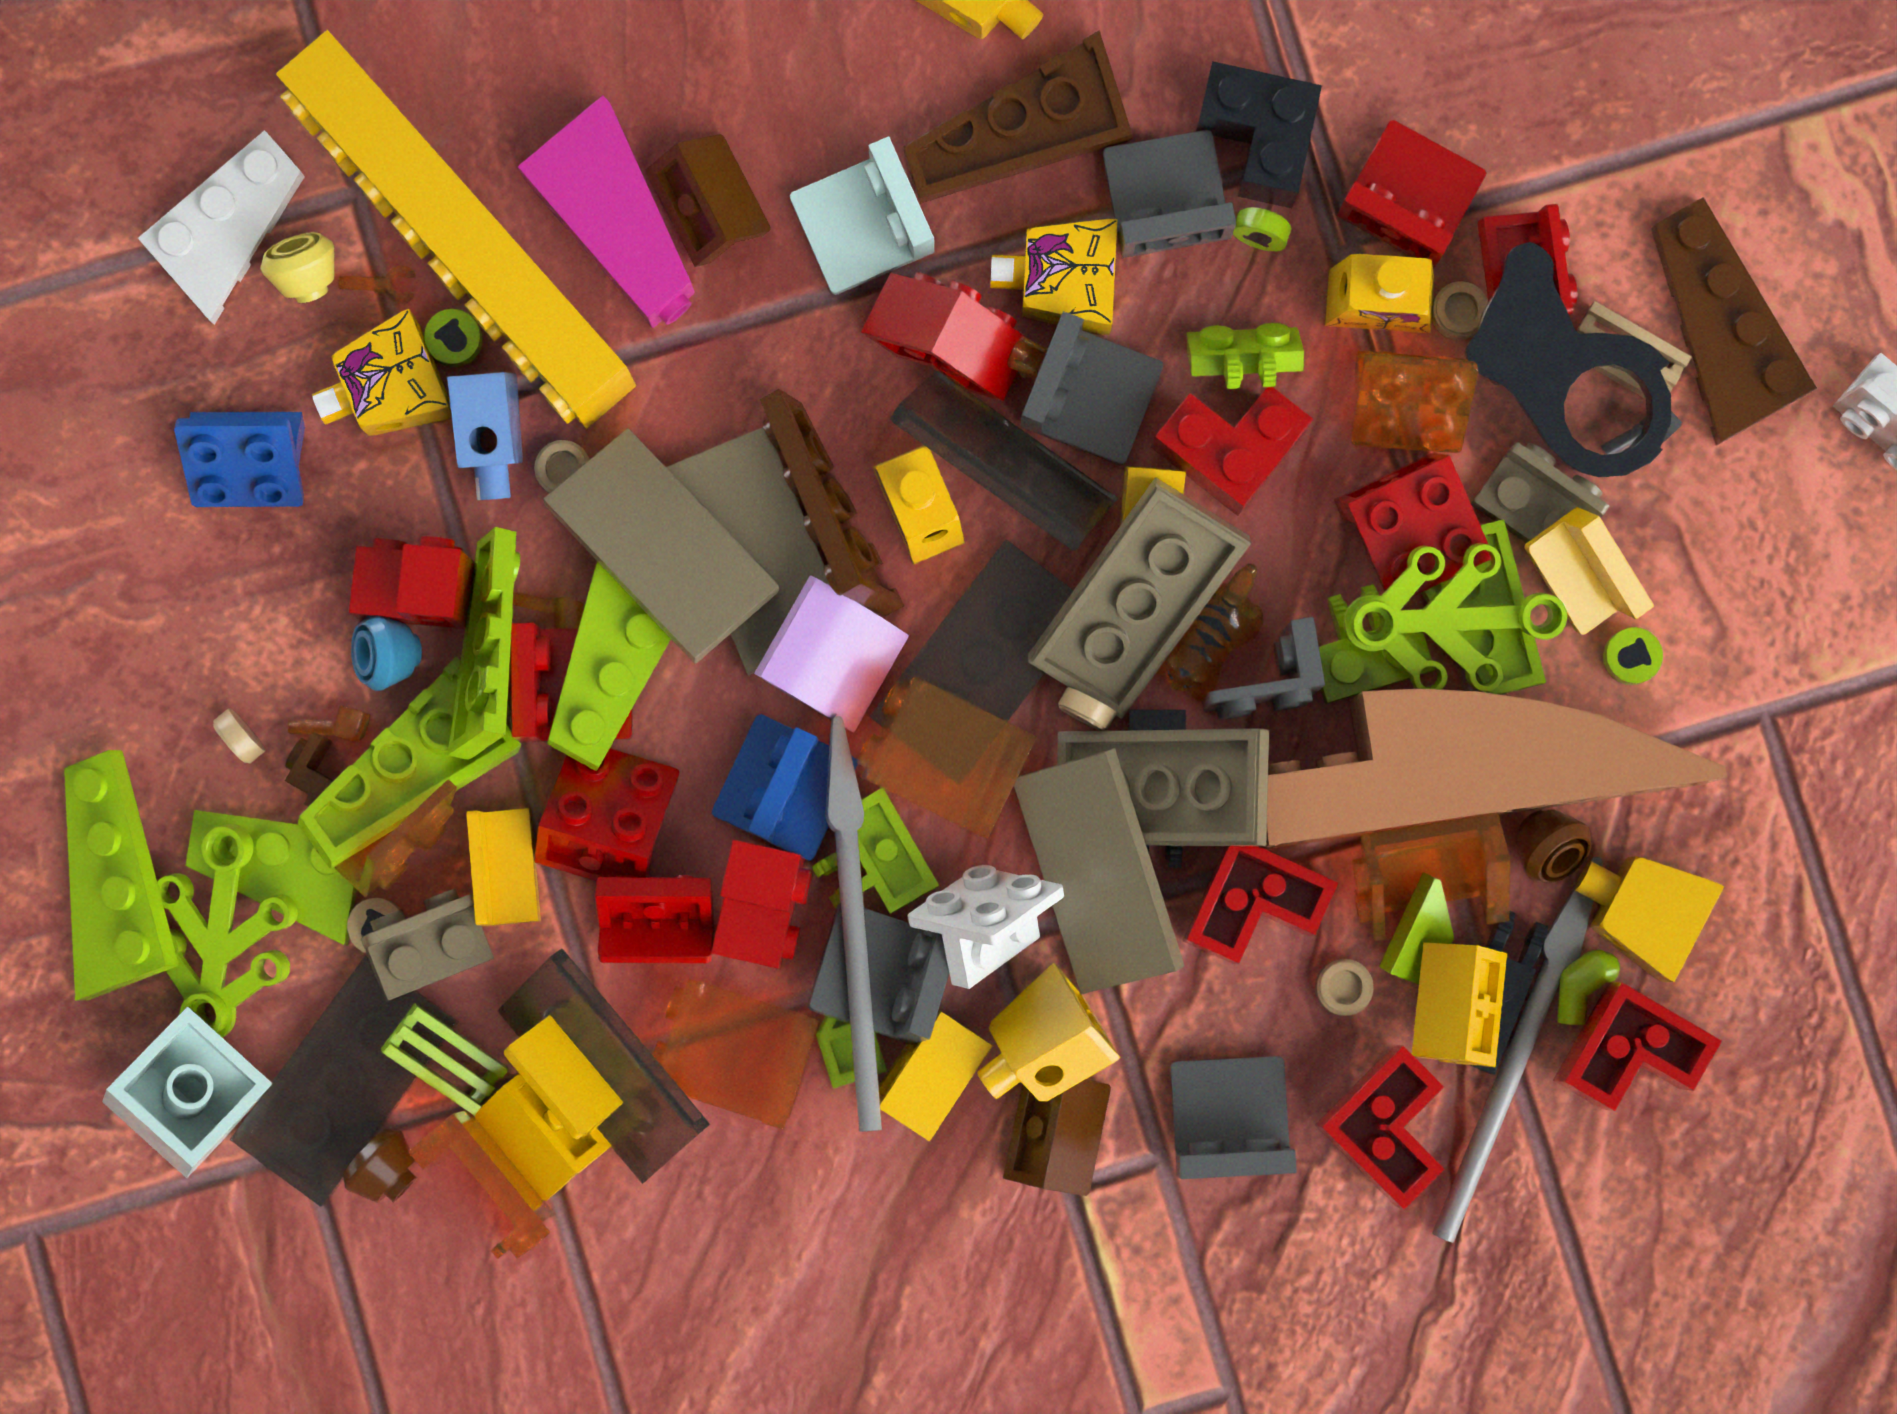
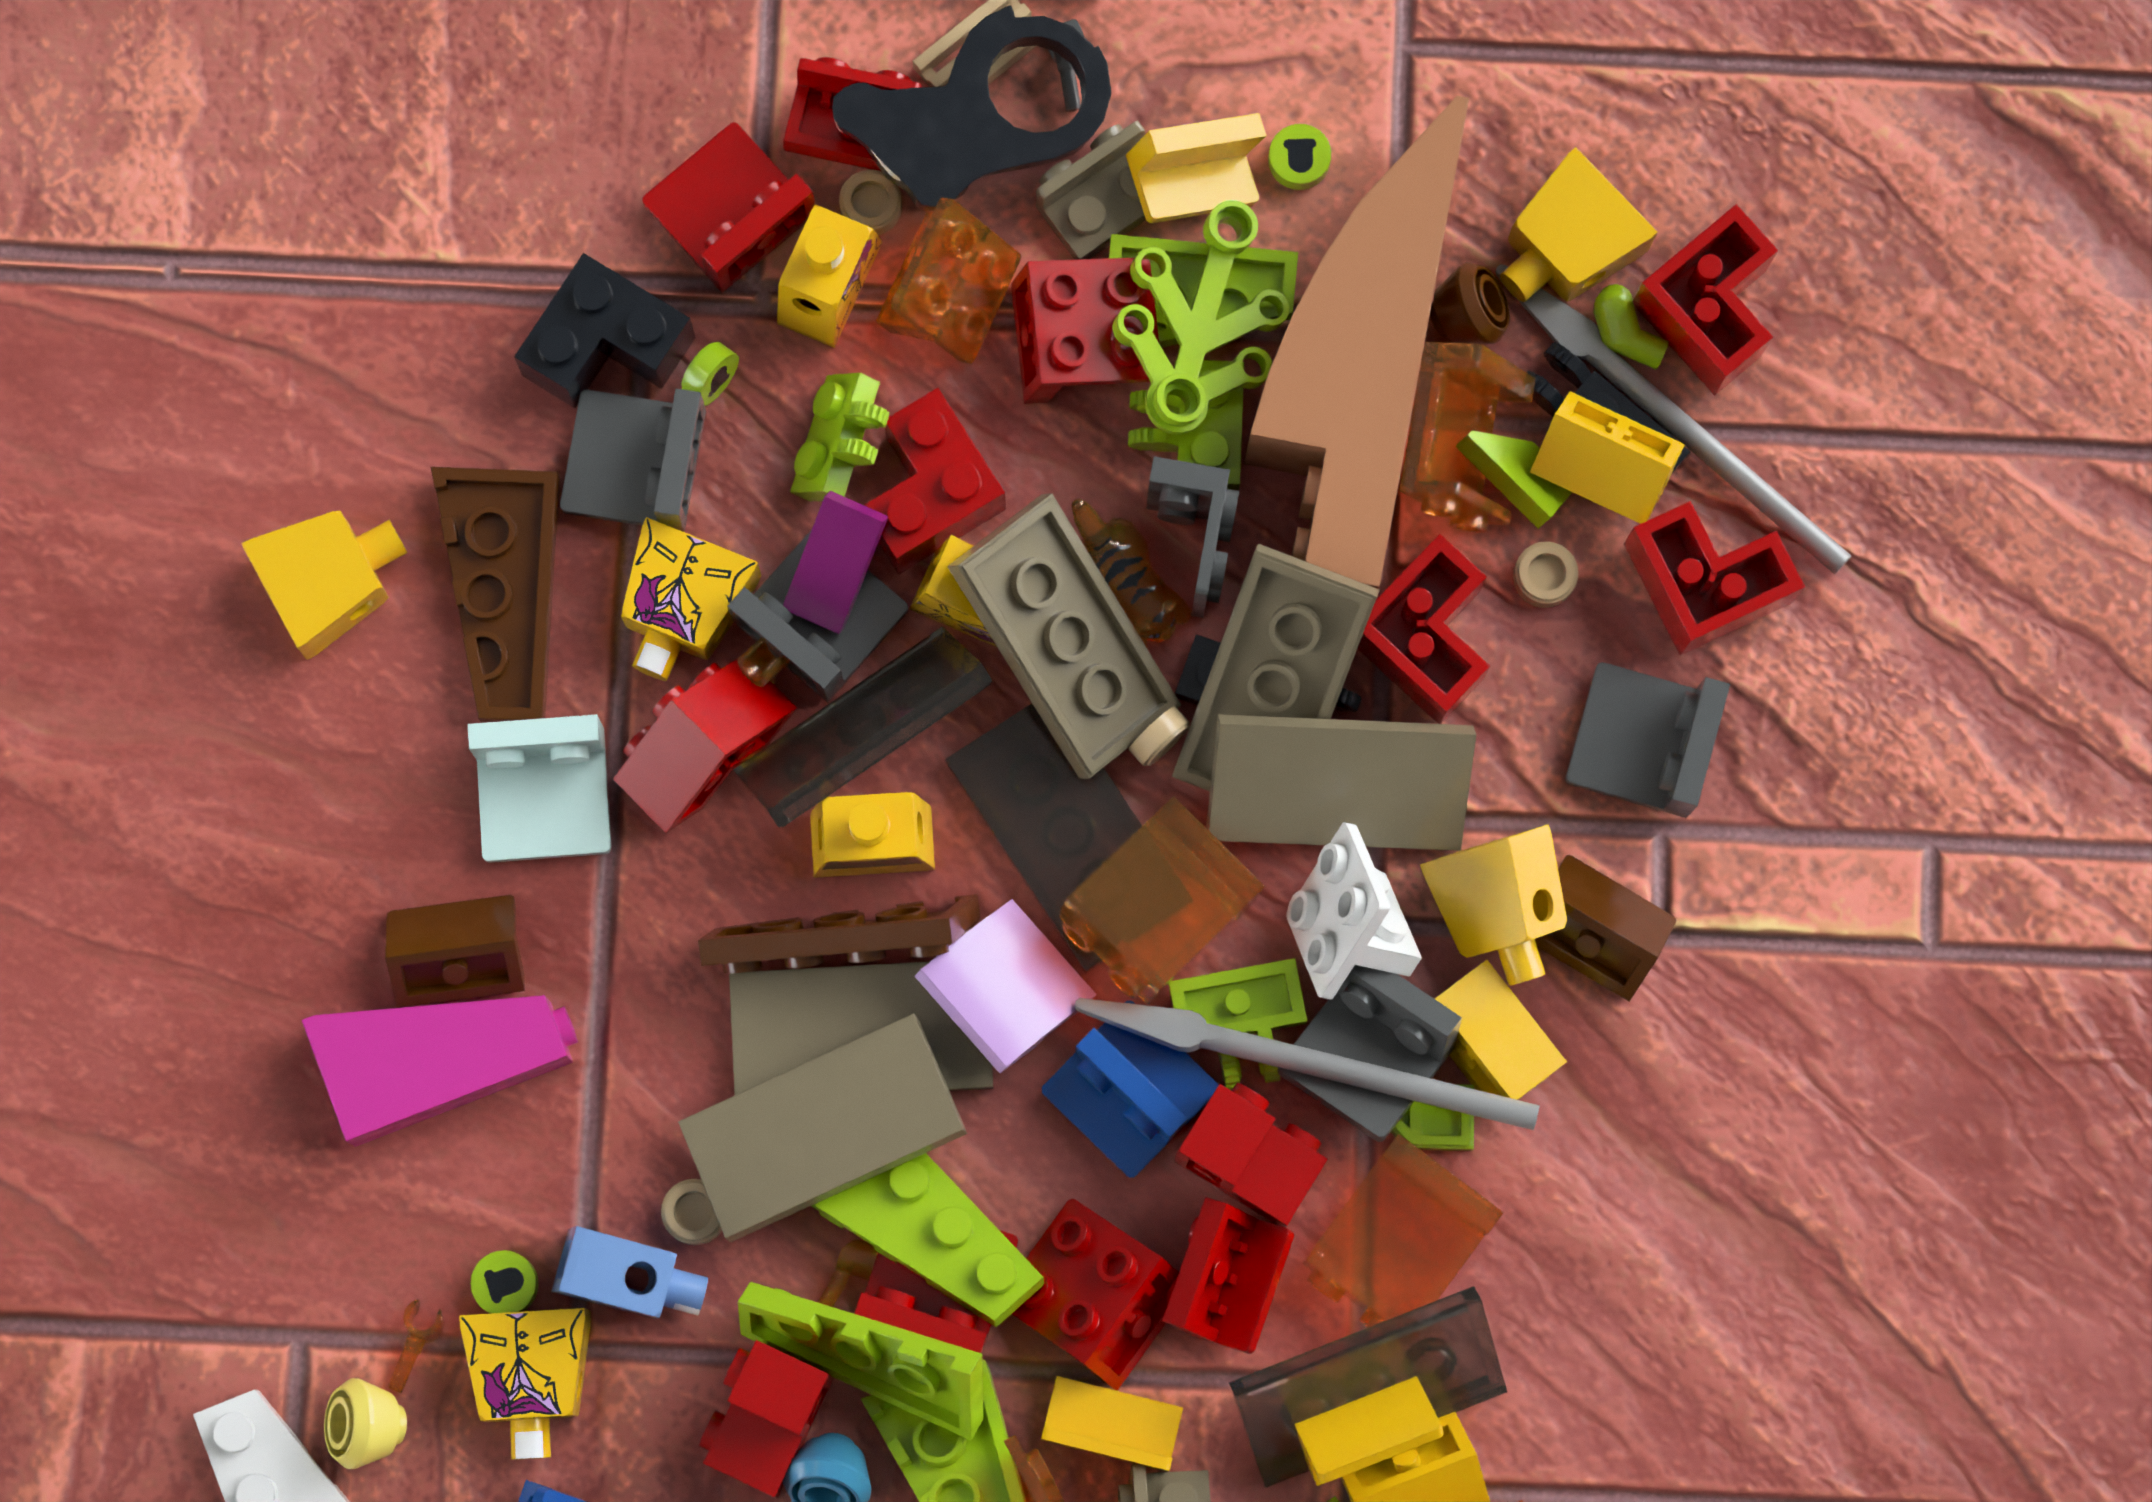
camera: 75 degrees left, 5 degrees down
yellow brick [276,30,636,429] -> none
none -> magenta tile [783,491,888,634]

